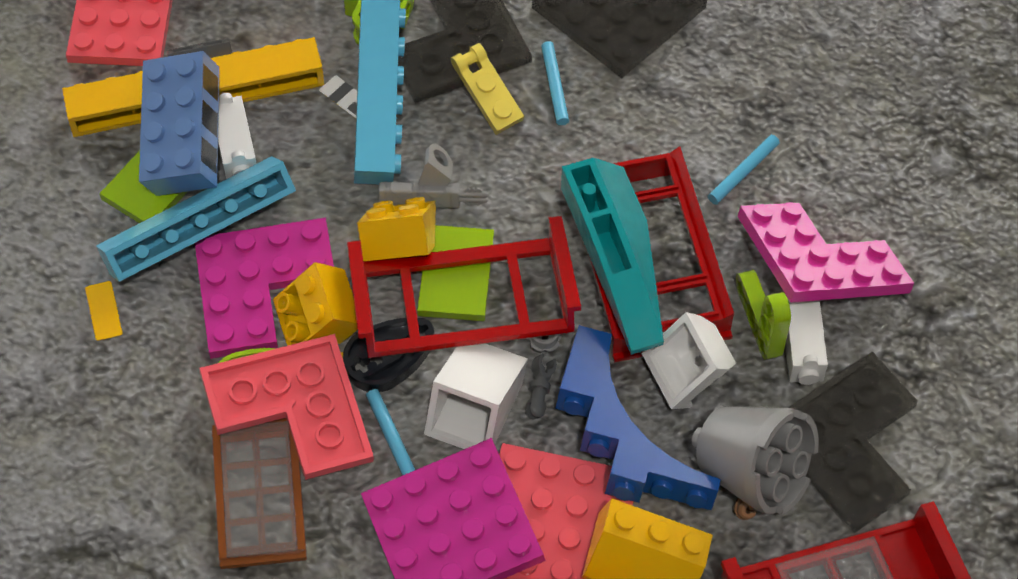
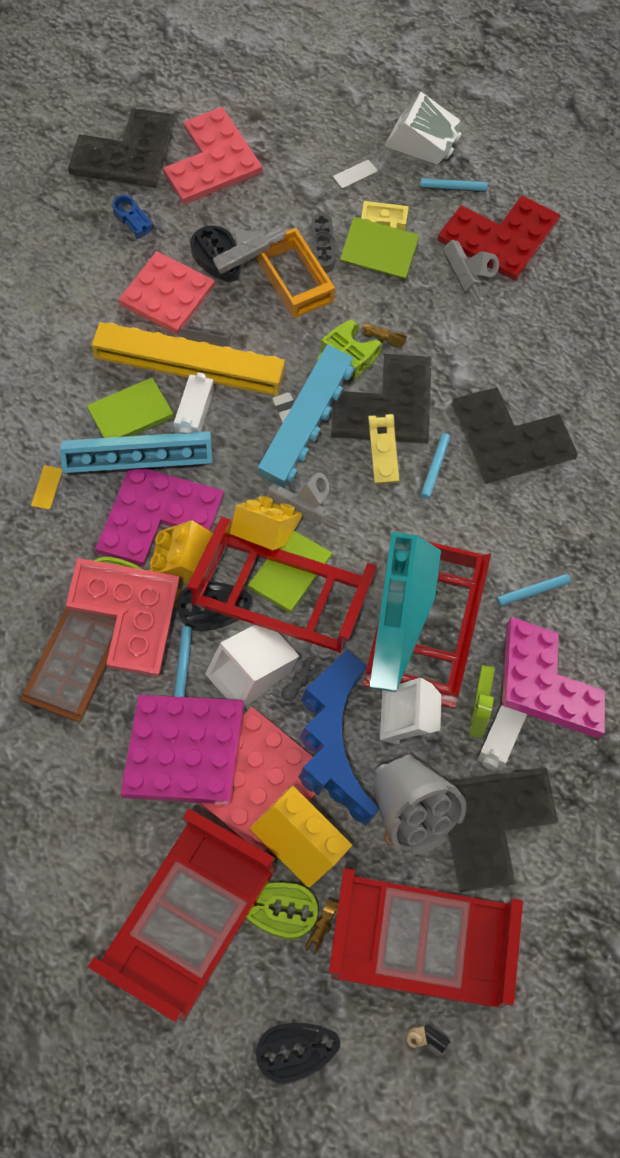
camera: 25 degrees right, 5 degrees up
medium blue brick [139,51,219,196] -> none

